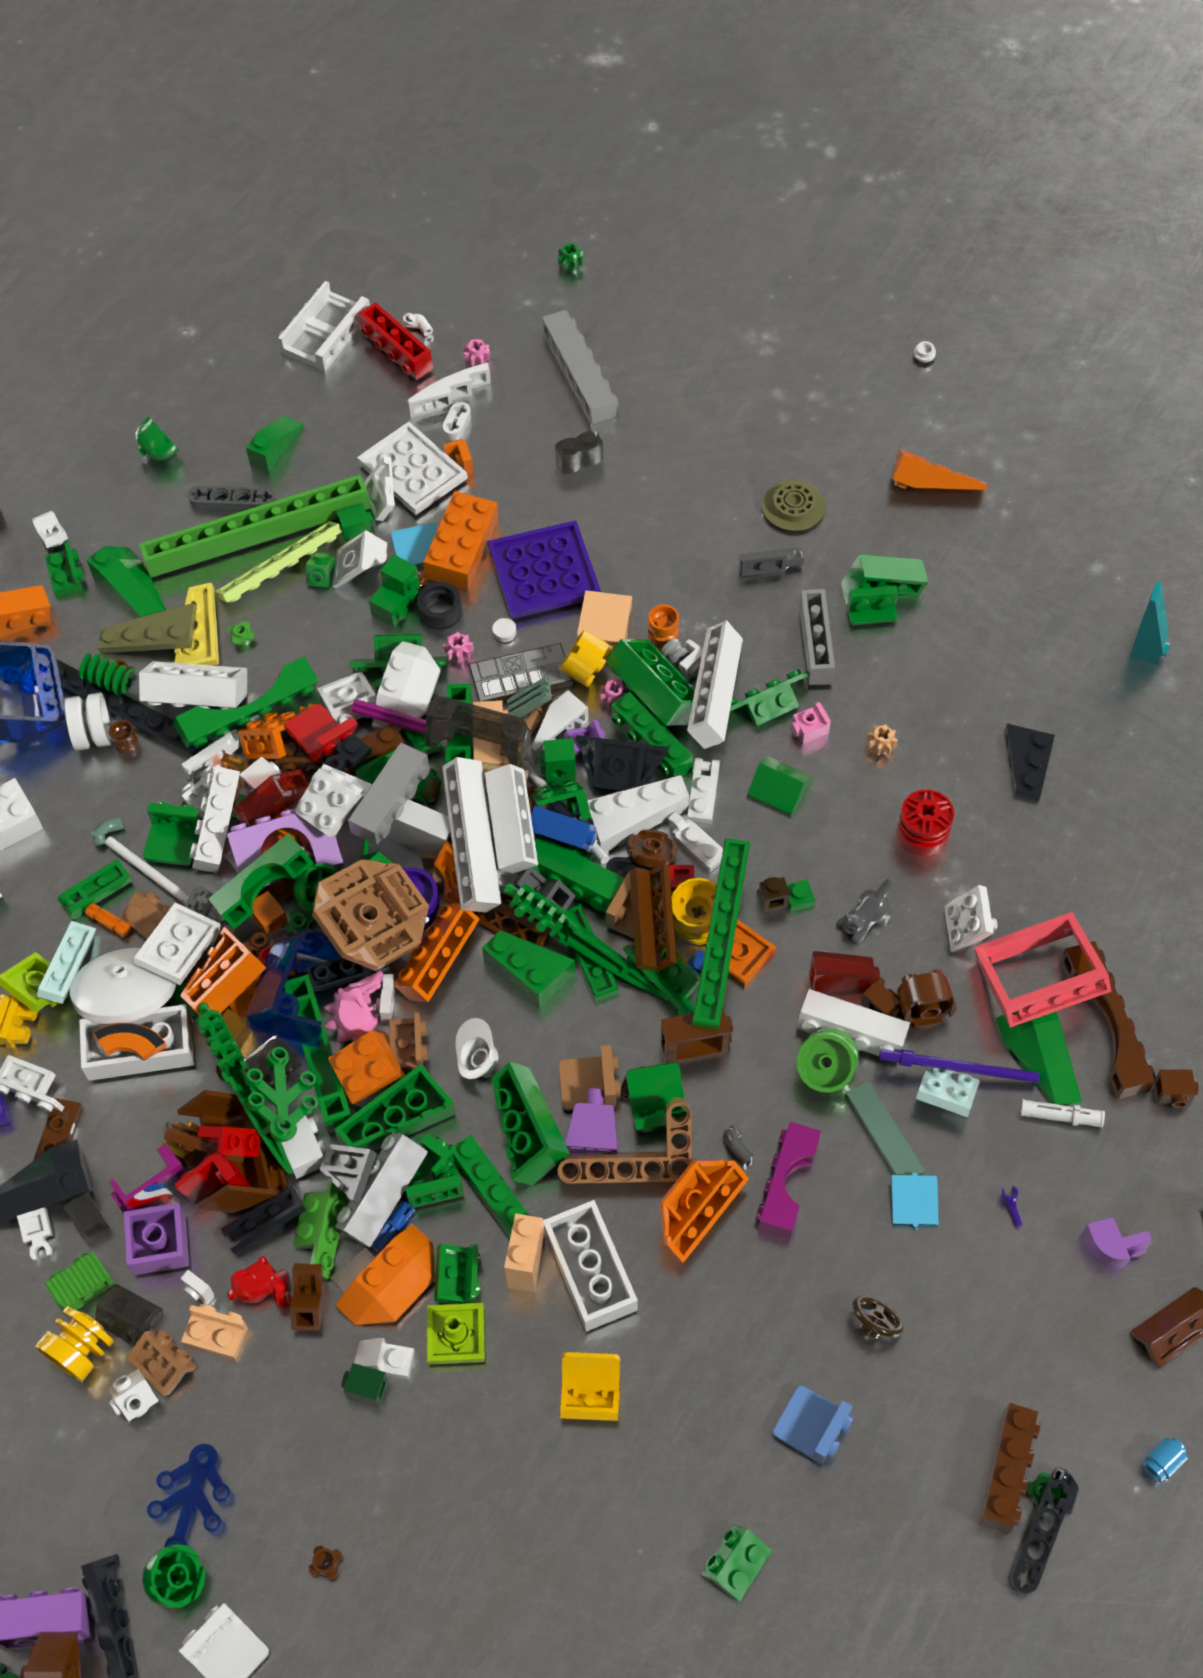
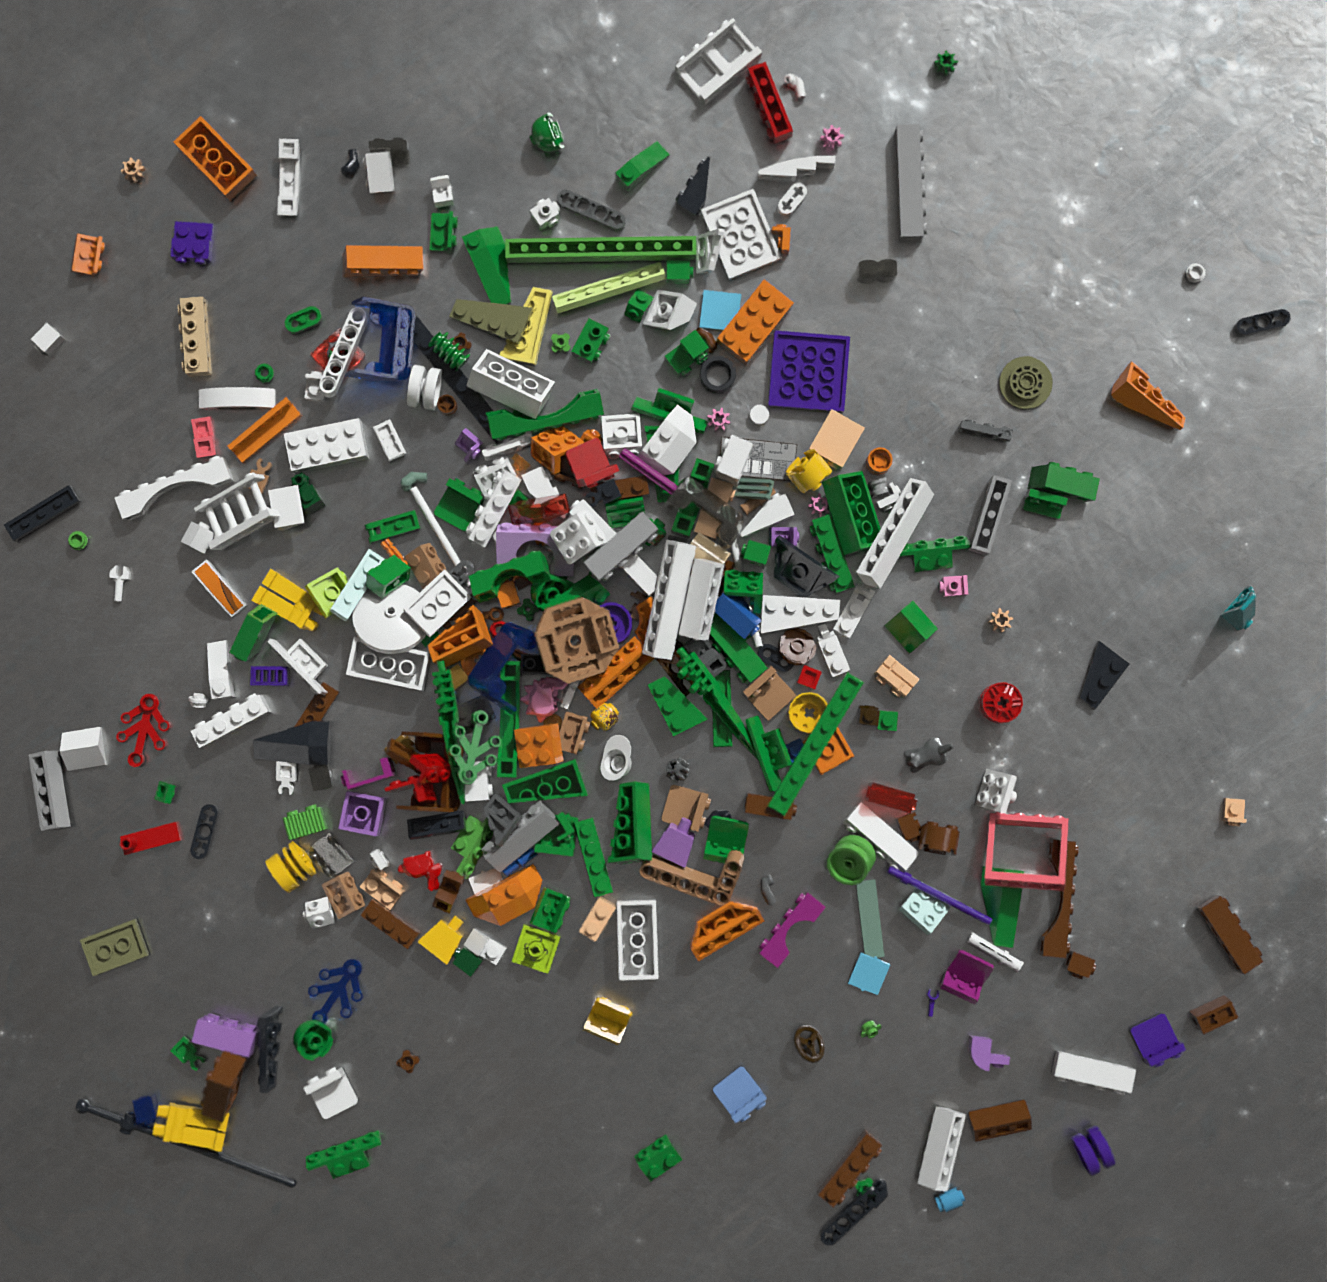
camera: 20 degrees right, 25 degrees up
orange tile [92,1023,167,1061] -> none
reddish brown fence [630,864,677,972] -> none
none -> reddish brown brick [360,899,421,950]
none -> green brick [365,555,411,599]
none -> white plate [373,419,407,462]
none -> yellow torso [418,915,464,965]
none -> medium lavender bracket [454,428,483,462]
none -> white brick [530,198,561,230]
none -> green brick [571,318,611,365]
none -> yellow head [590,703,619,731]
none -> dark grey gear [666,757,690,783]
none -> black slope [675,157,710,220]
none -> white brick [714,435,753,487]
none -> bright green plate [860,1021,882,1039]
none -> light nougat brick [874,655,919,698]
none -> white brick [918,1107,966,1191]
none -> magenta bracket [940,950,994,1005]
none -> black beam [1235,309,1291,336]

